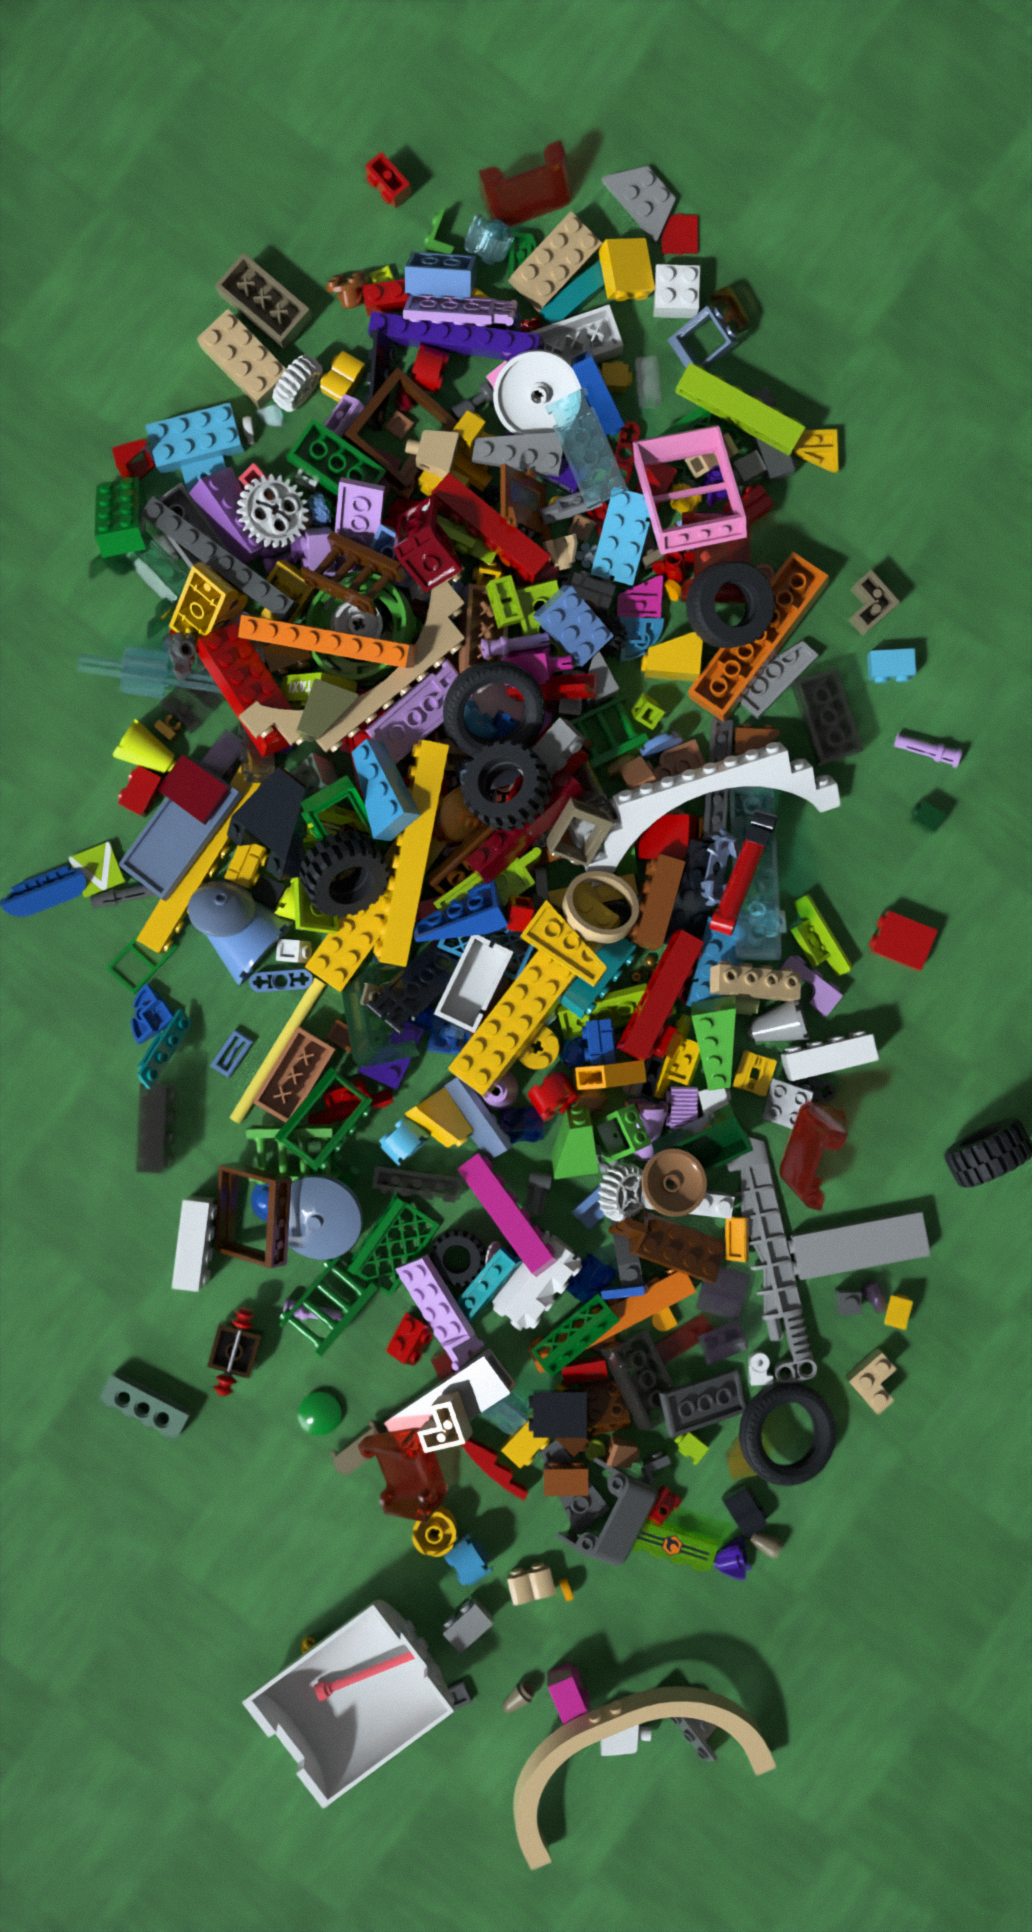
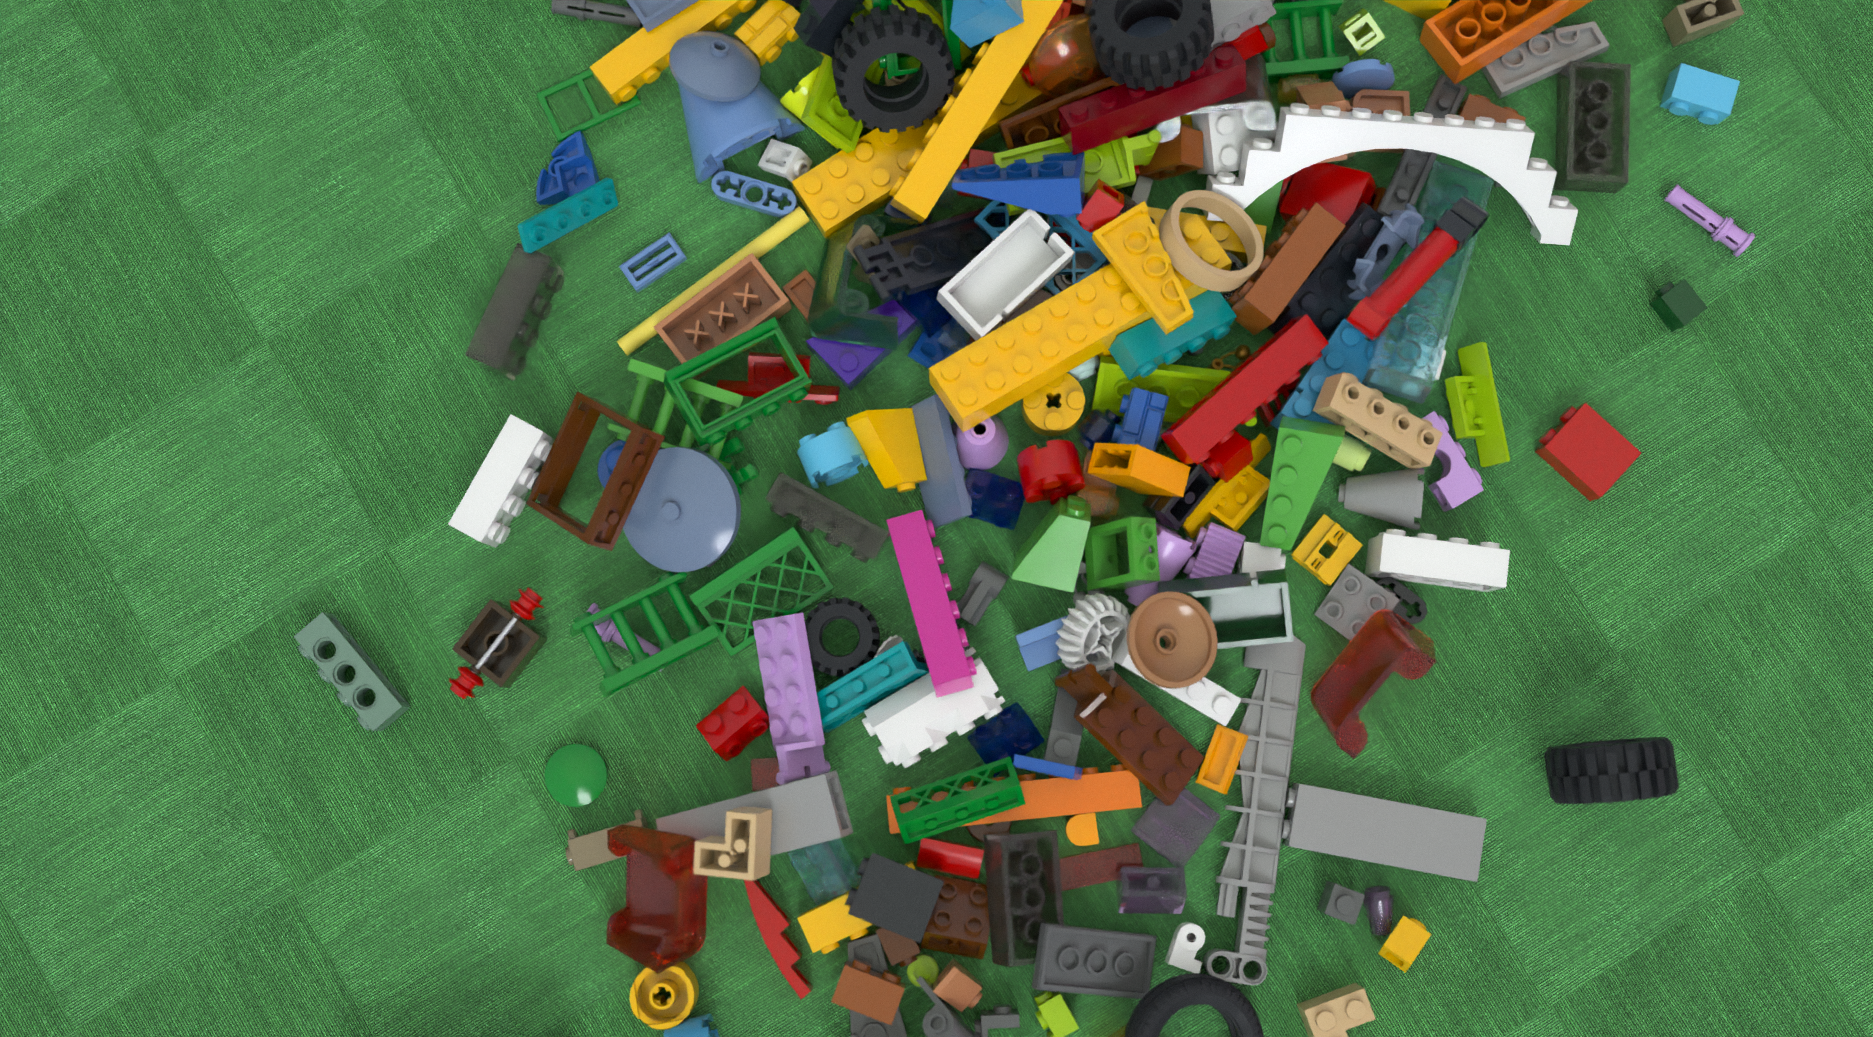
camera: 20 degrees right, 5 degrees down
black piece [252,875,286,908] -> none
dark tan window [545,797,614,867] -> none

